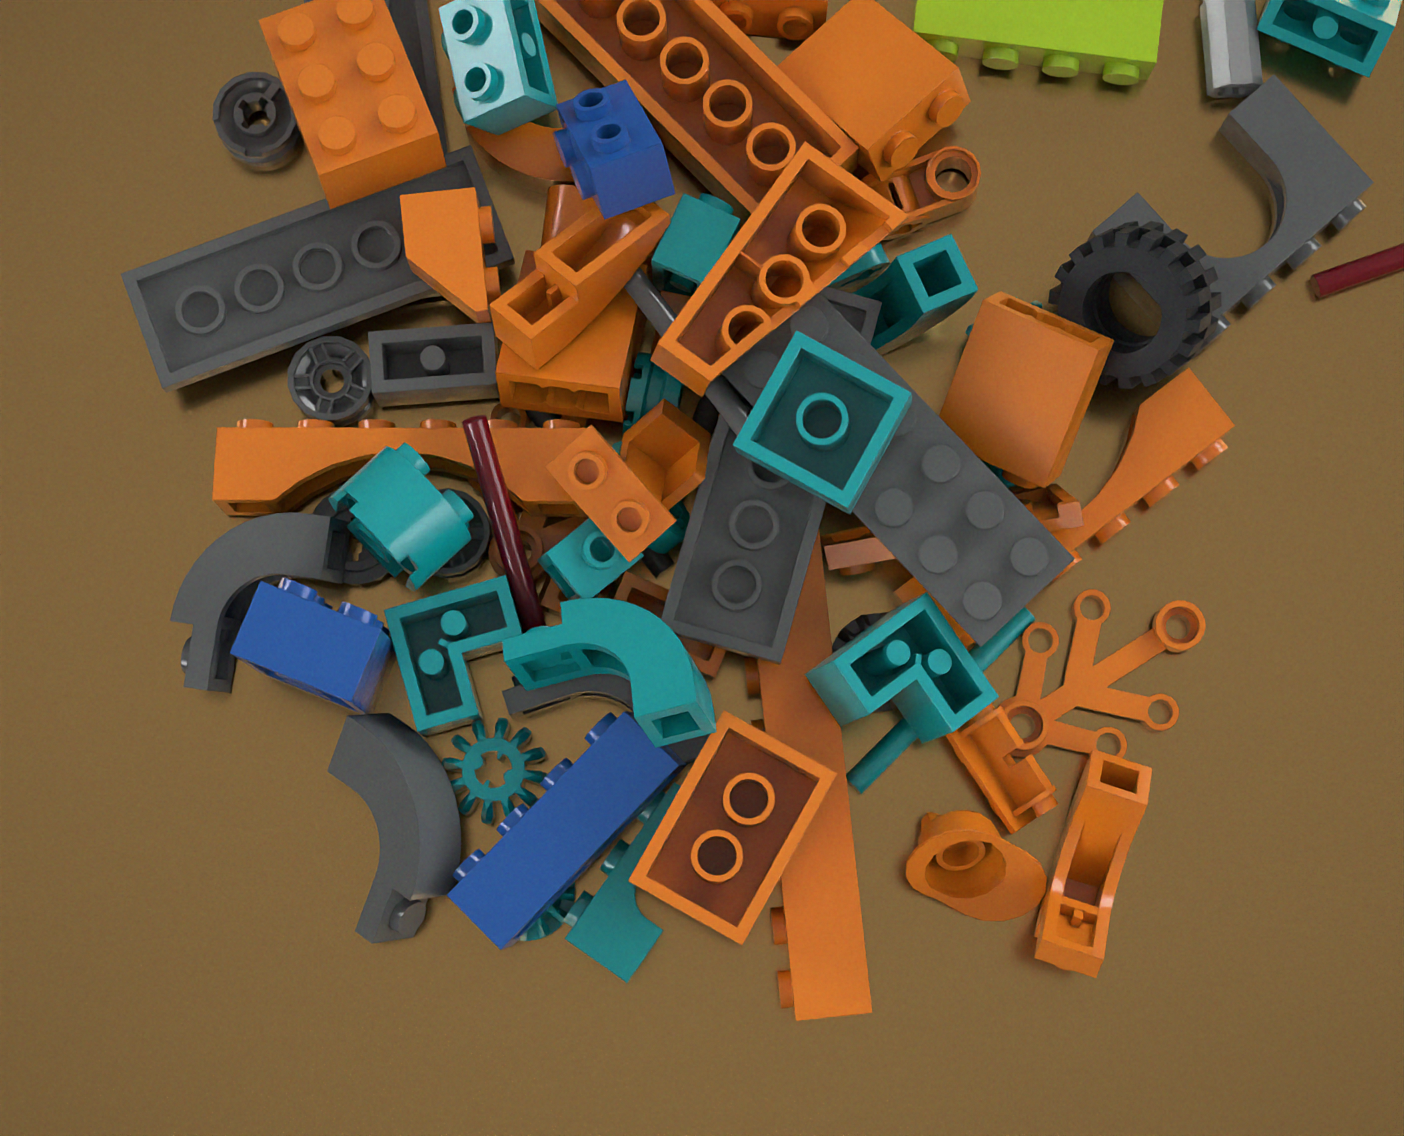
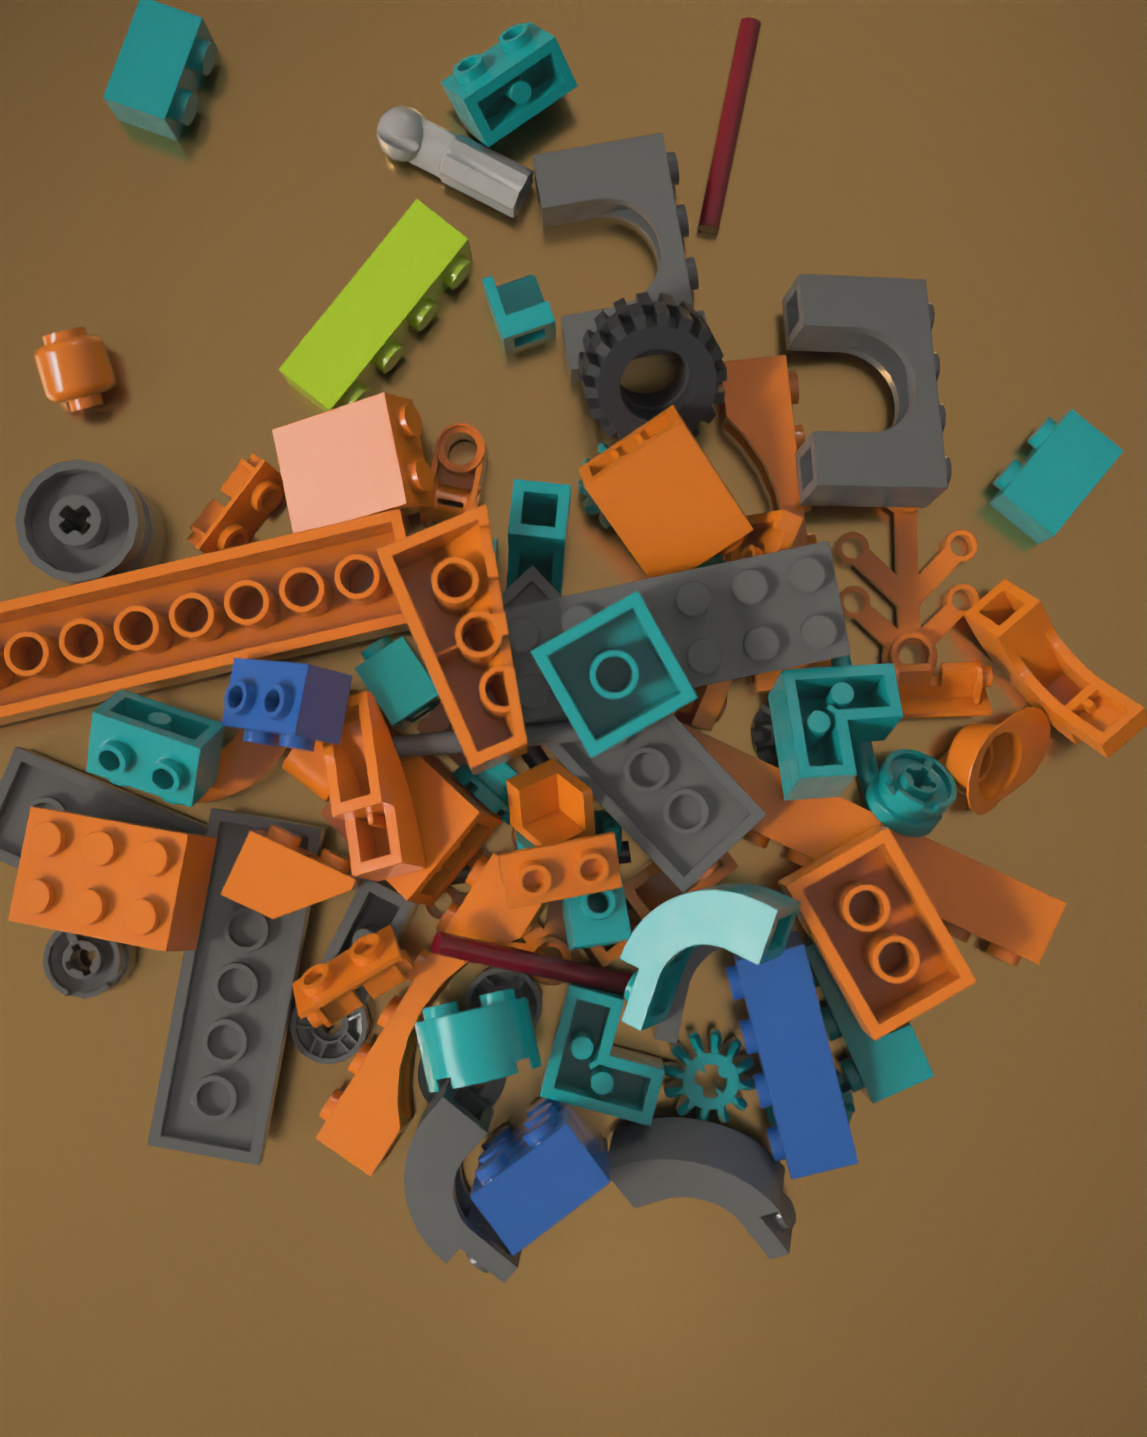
camera: 55 degrees left, 5 degrees up
none -> orange hinge [292,925,415,1029]
none -> teal panel [482,275,556,354]
none -> dark grey arch [782,274,952,508]
none -> teal wheel [866,749,957,837]
none -> teal brick [988,409,1124,544]

